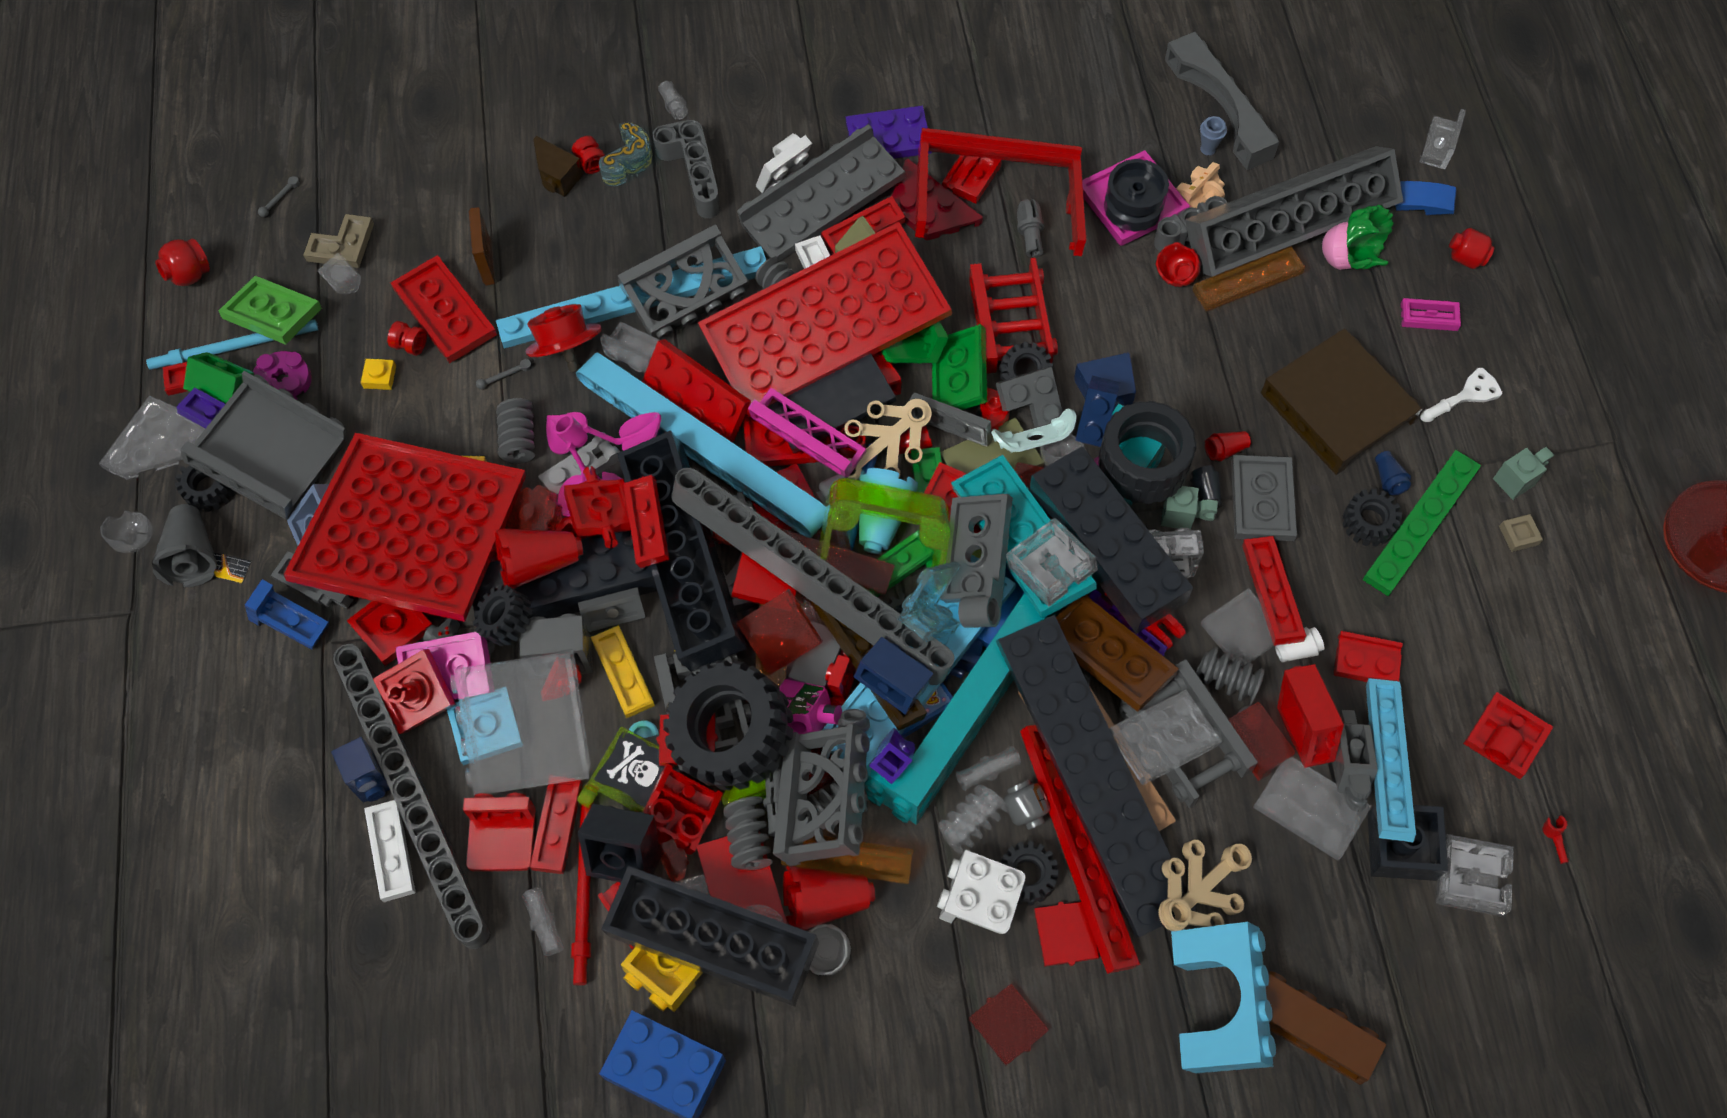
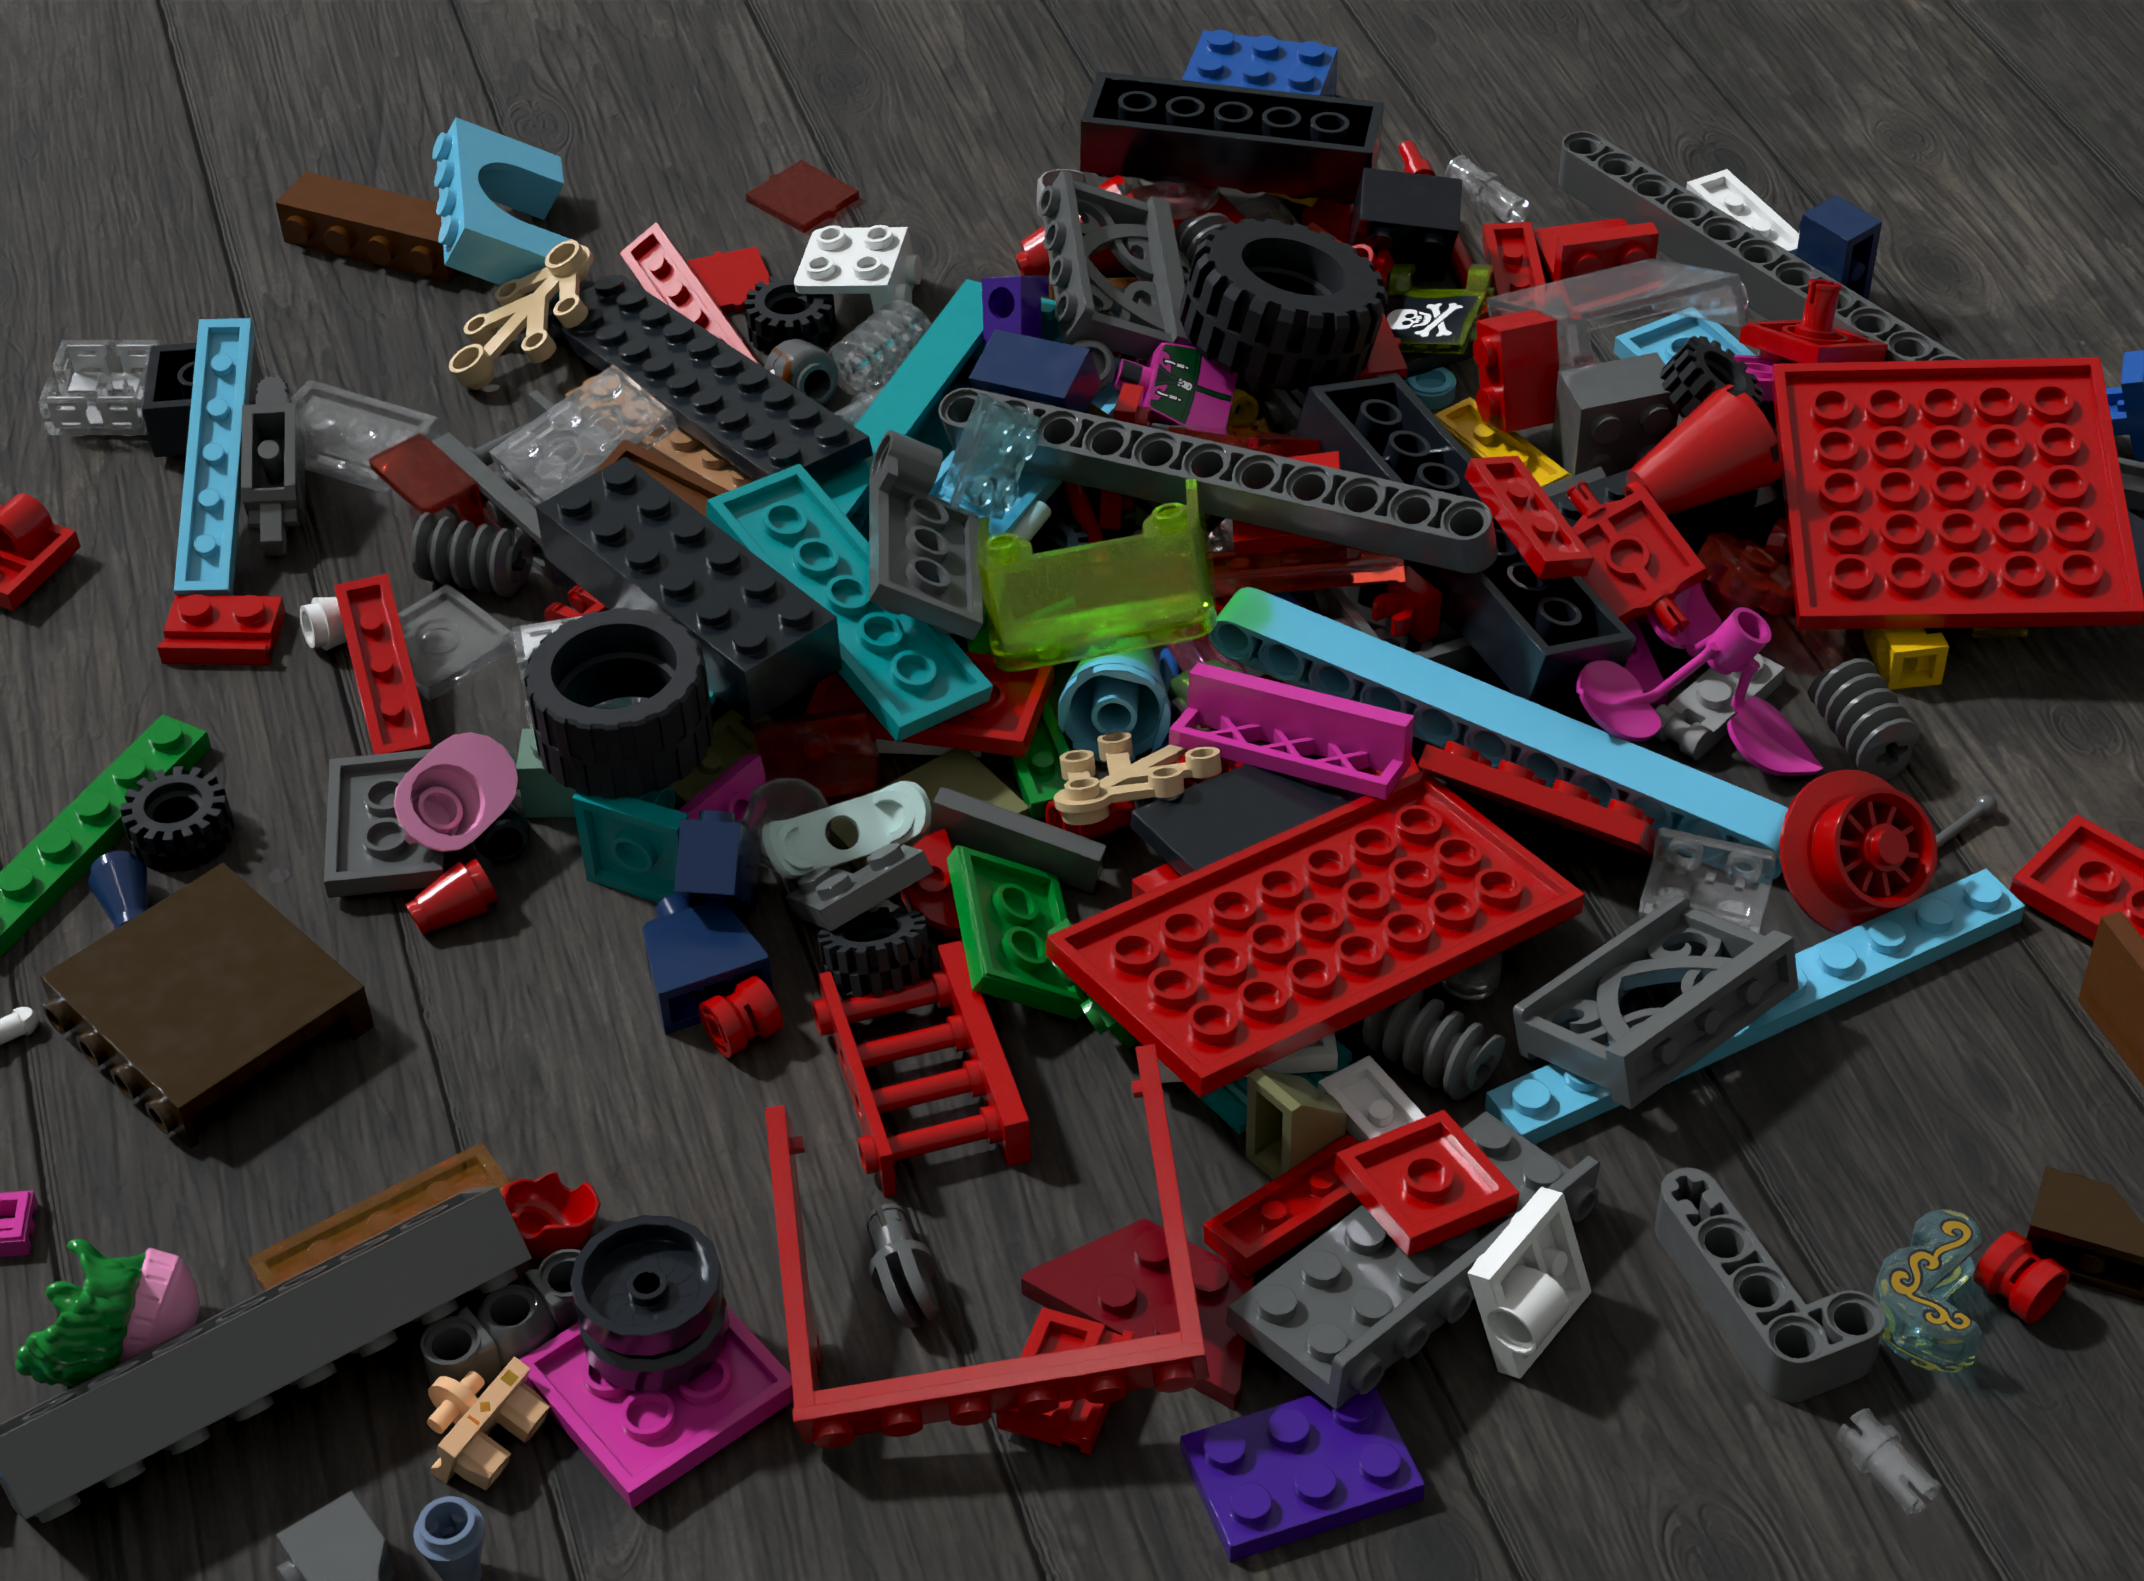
camera: 170 degrees right, 20 degrees down
clear piece [1006,518,1098,607] -> none
red window [1277,664,1344,768] -> none
none -> bright pink piece [394,732,518,852]
none -> red wheel [699,976,783,1058]
none -> red plate [1334,1110,1520,1257]
none -> red brick [1473,309,1559,433]

